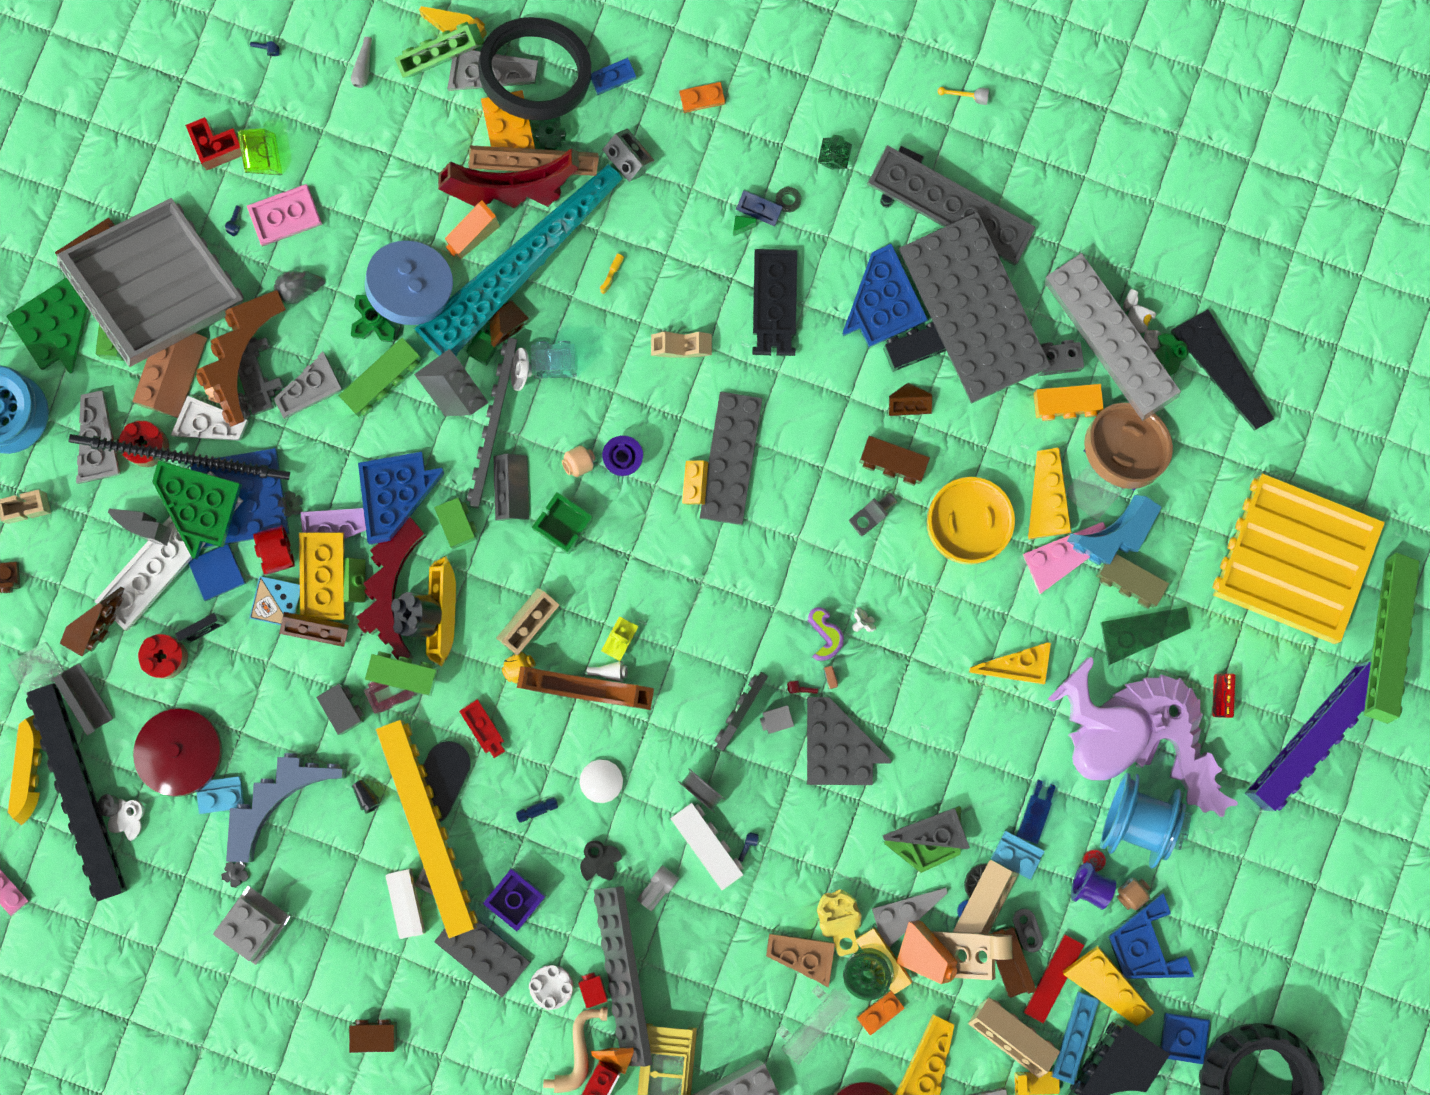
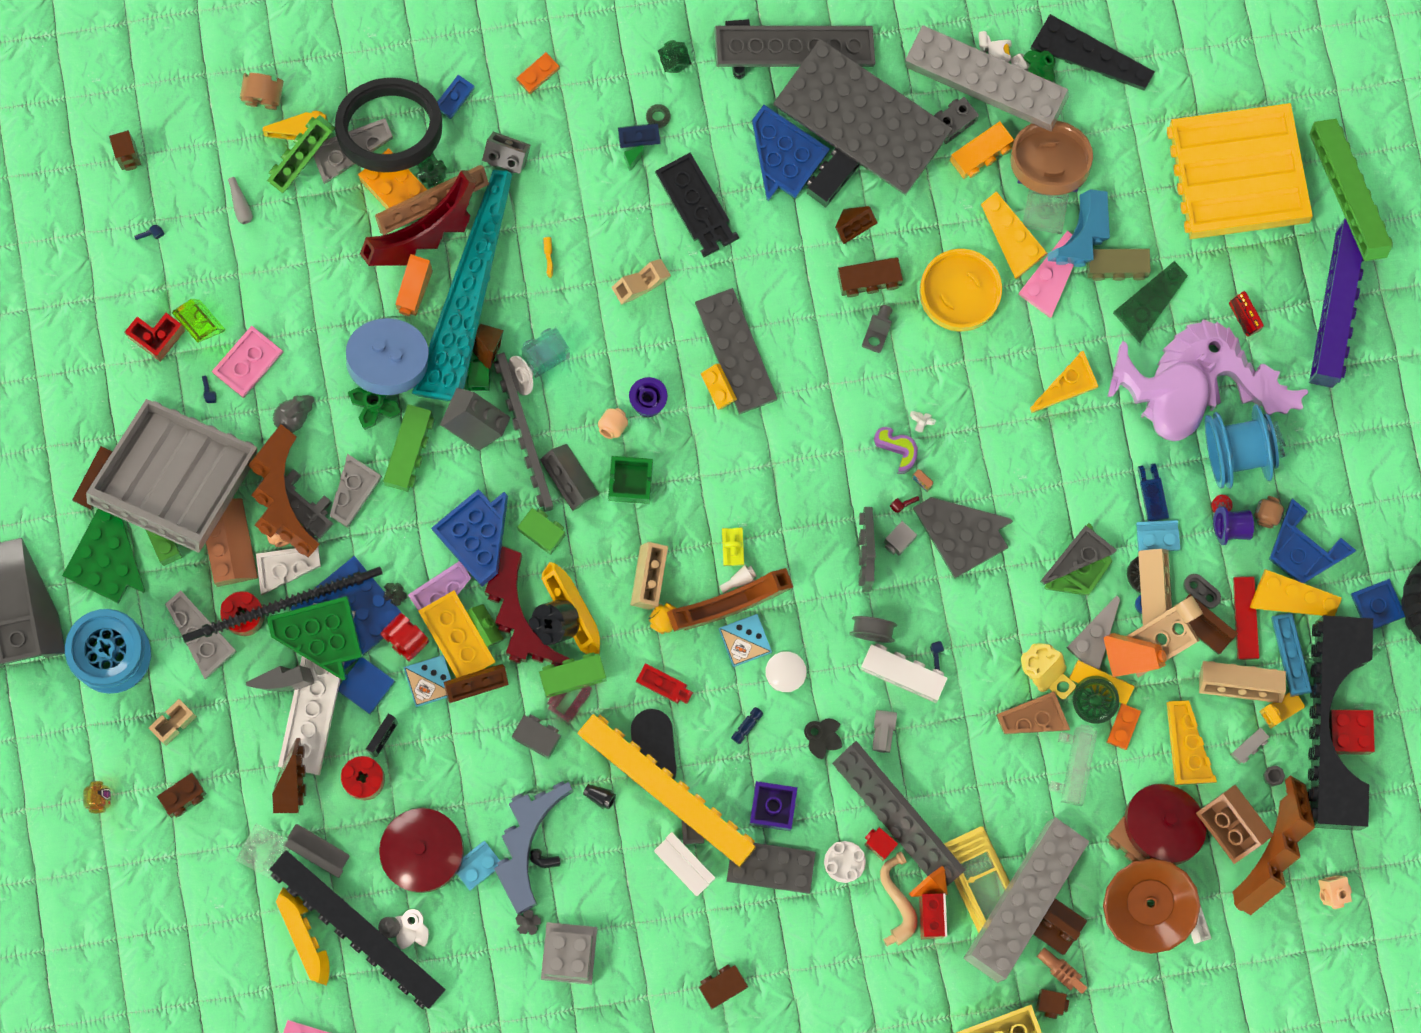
camera: 30 degrees left, 5 degrees down
none -> black arm [529,849,560,868]
none -> tile [719,614,772,667]

